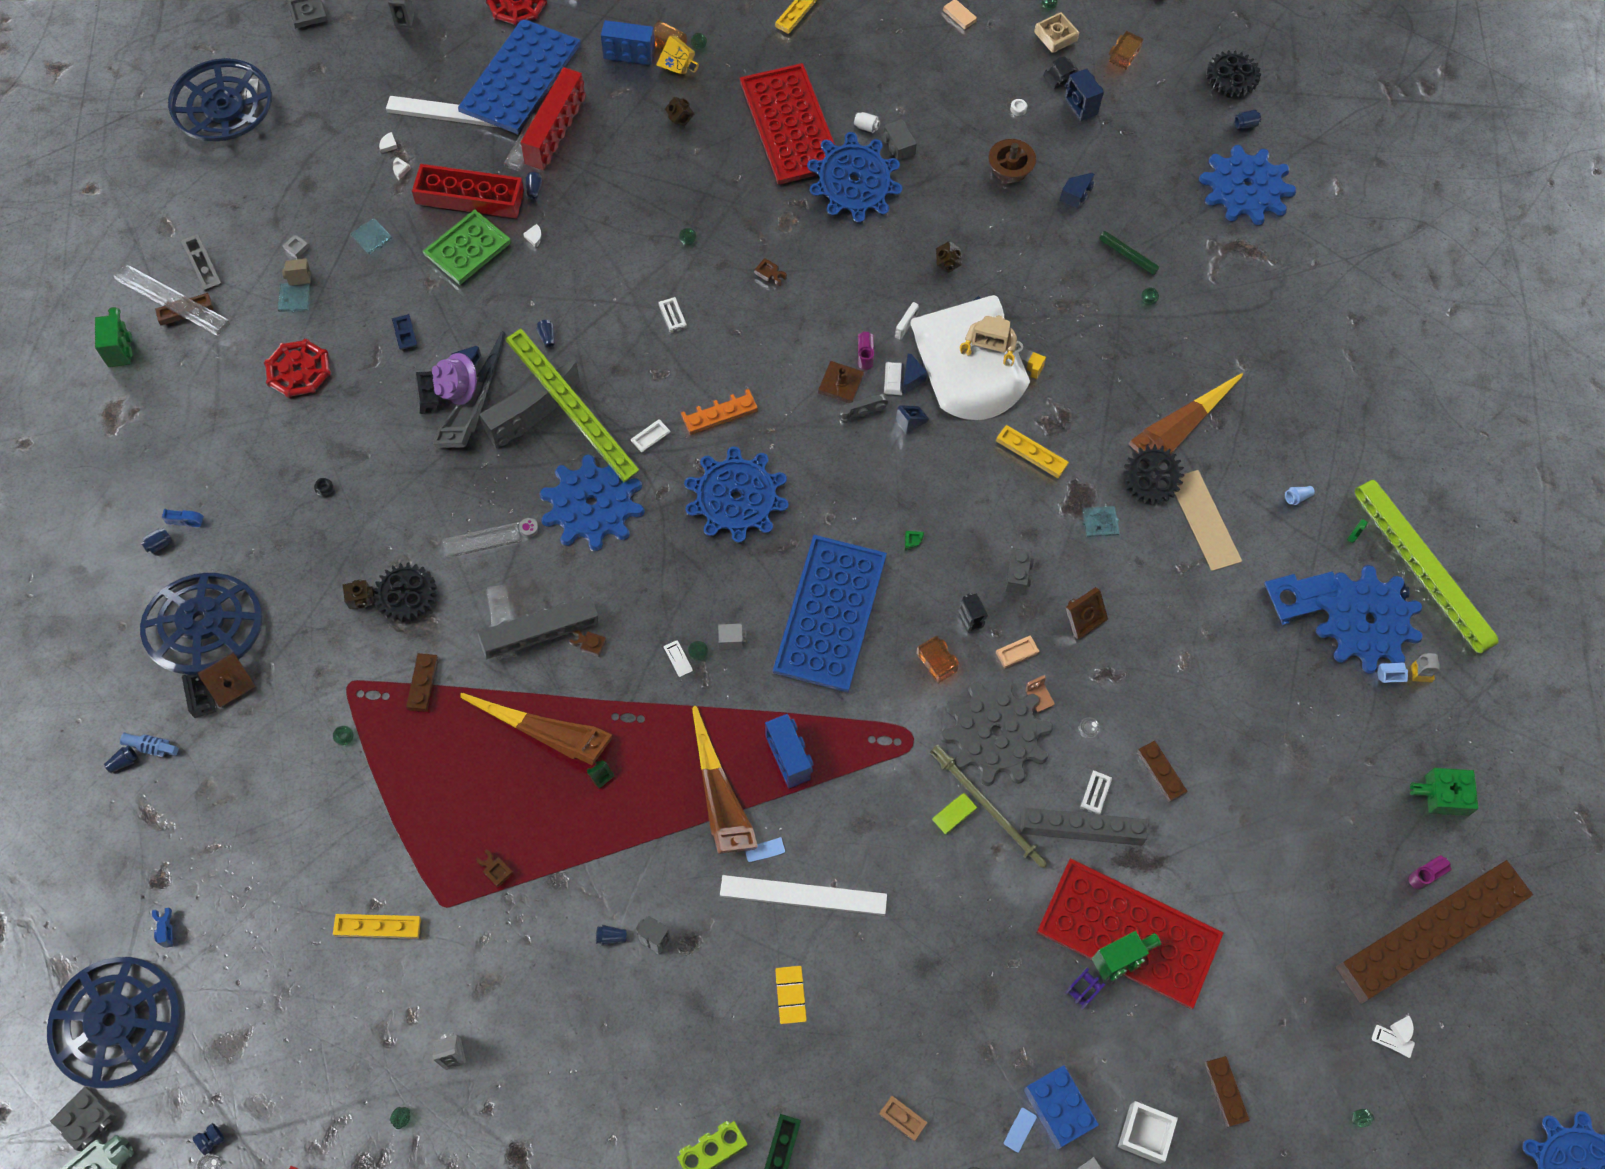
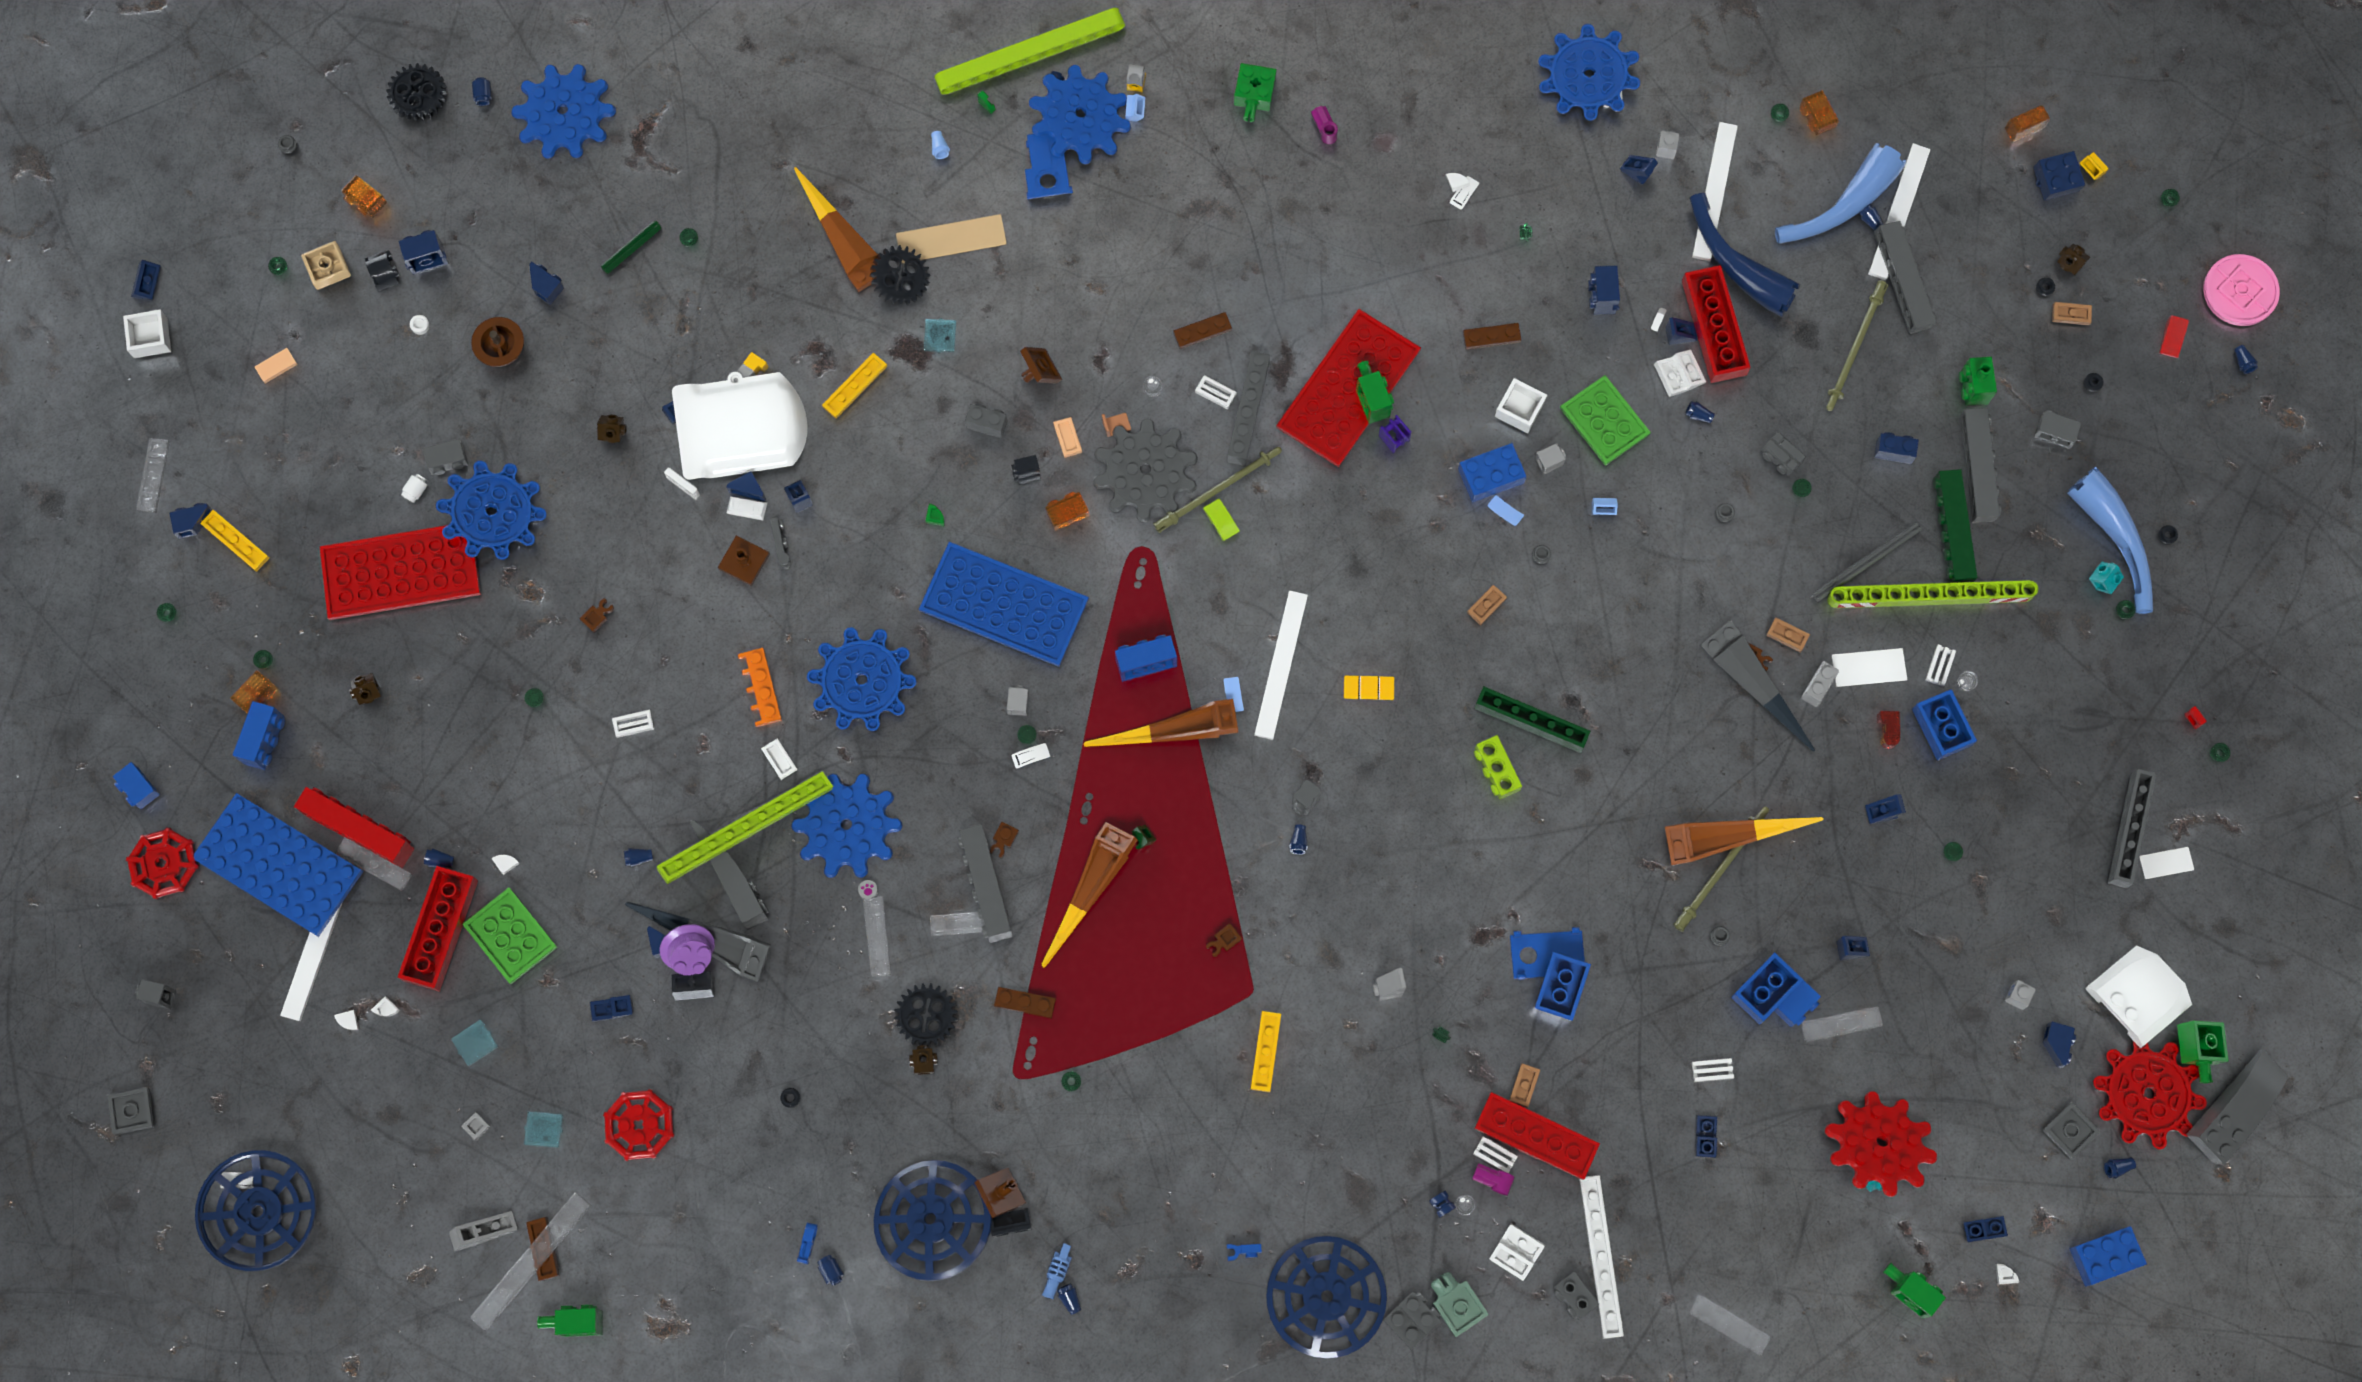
camera: 80 degrees left, 10 degrees up
dark tan brick [282,258,311,286] -> none
yellow torso [656,36,699,74] -> none
magenta piece [857,331,874,370] -> none
tan torso [960,315,1017,366] -> none
reddish brown brick [1335,860,1533,1004] -> none

